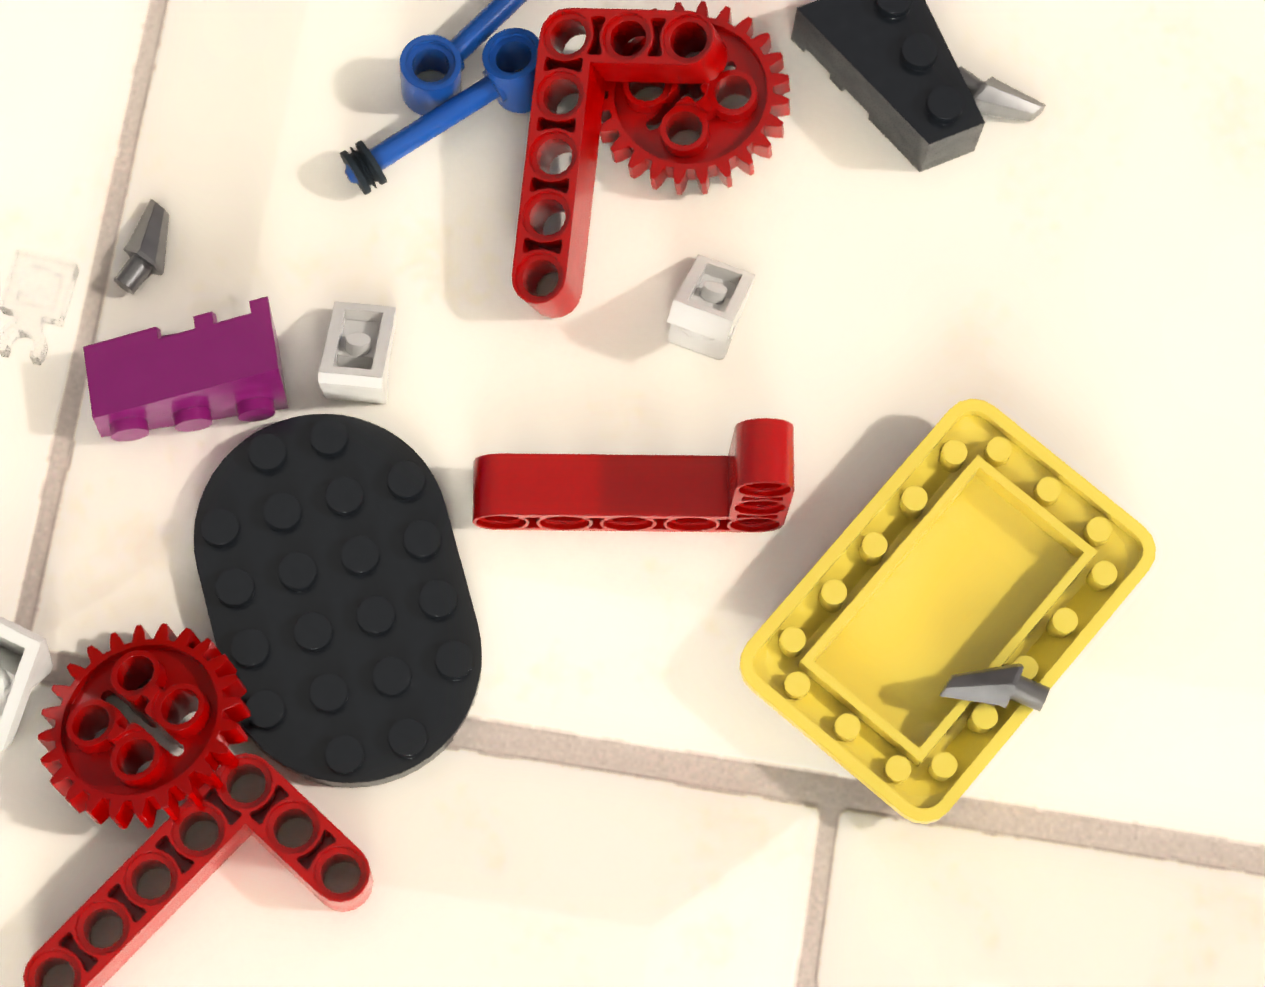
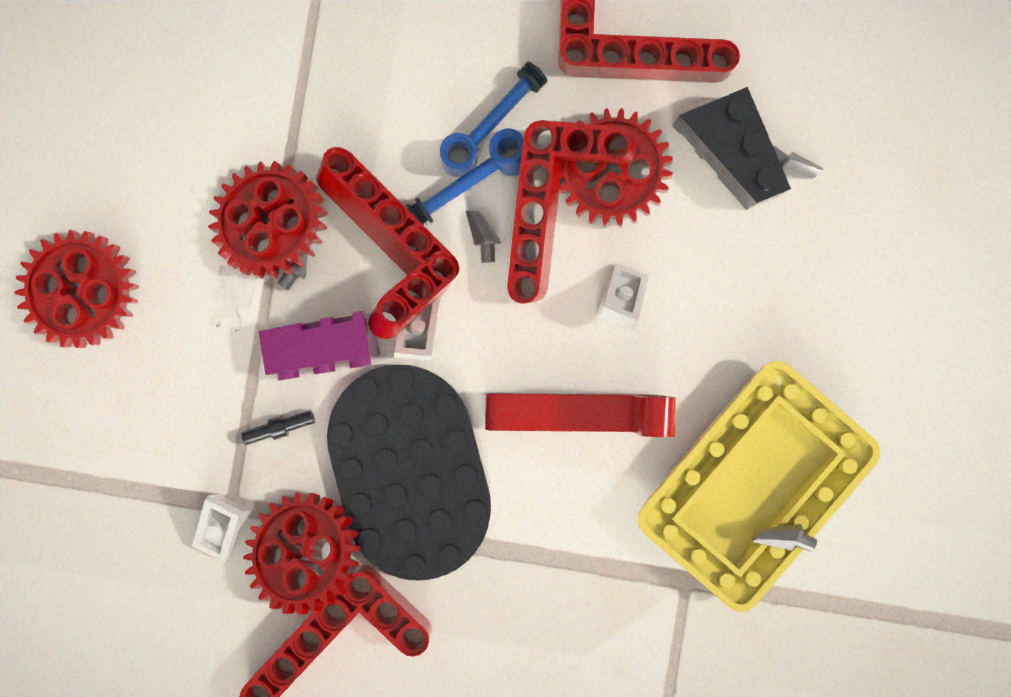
camera: 10 degrees right, 15 degrees up
none -> red gear [208,161,328,279]
none -> black bar [241,409,315,445]
none -> red beam [316,147,460,340]
none -> flat silver bar [465,211,501,263]

